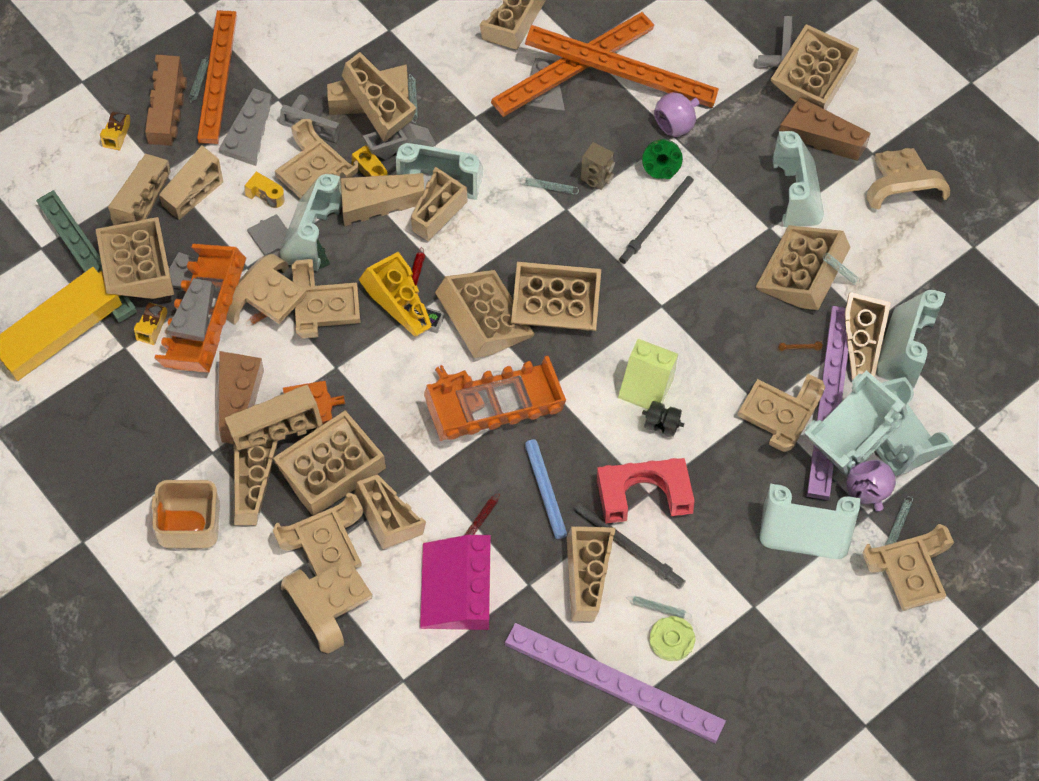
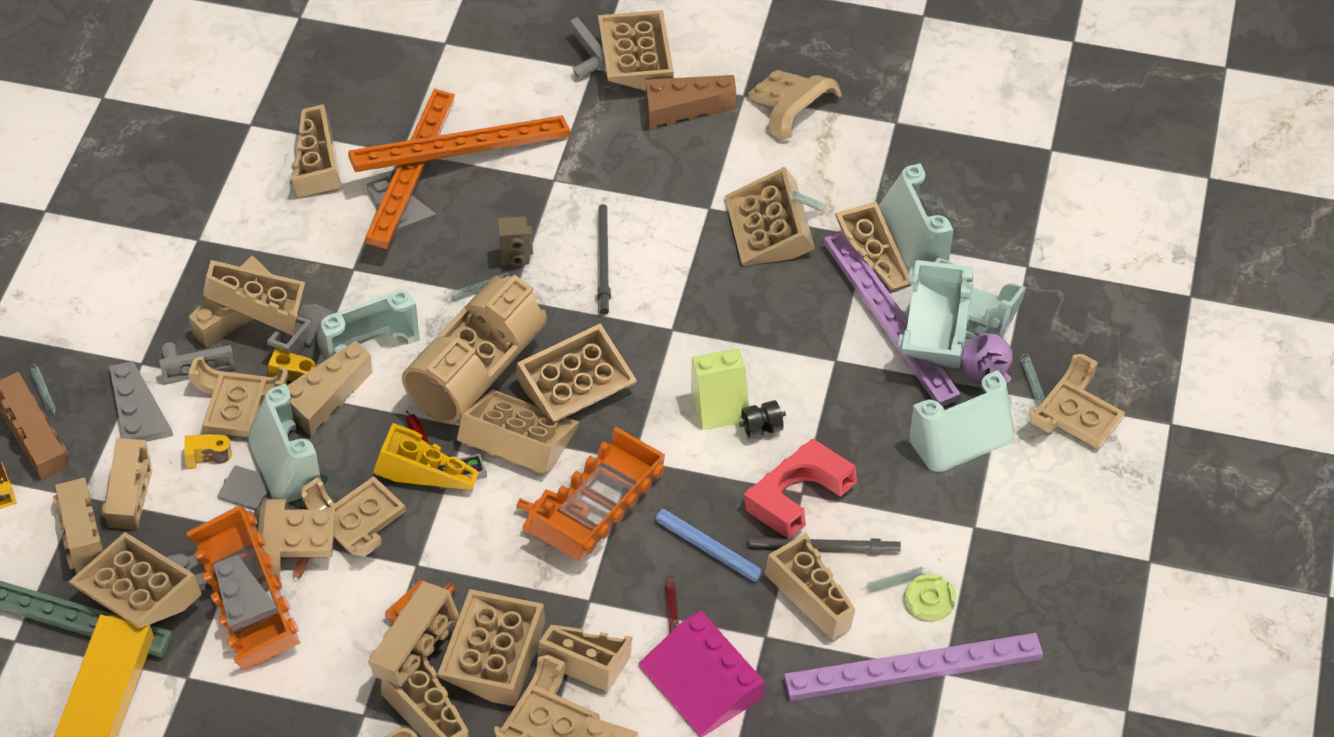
camera: 35 degrees left, 10 degrees down
yellow leg [134,303,167,345] -> none
orange plate [197,10,237,144] -> none
medium nougat wedge [219,351,264,444] -> none
tan wedge [411,167,468,241] -> none
green plate [642,139,683,179] -> none
lavender piece [654,92,700,137] -> none
tan piece [737,374,825,452] -> none
light aqua windscreen [773,131,824,227] -> none
clear orange hinge [778,341,823,351] -> none
none -> tan cylinder [402,274,547,424]

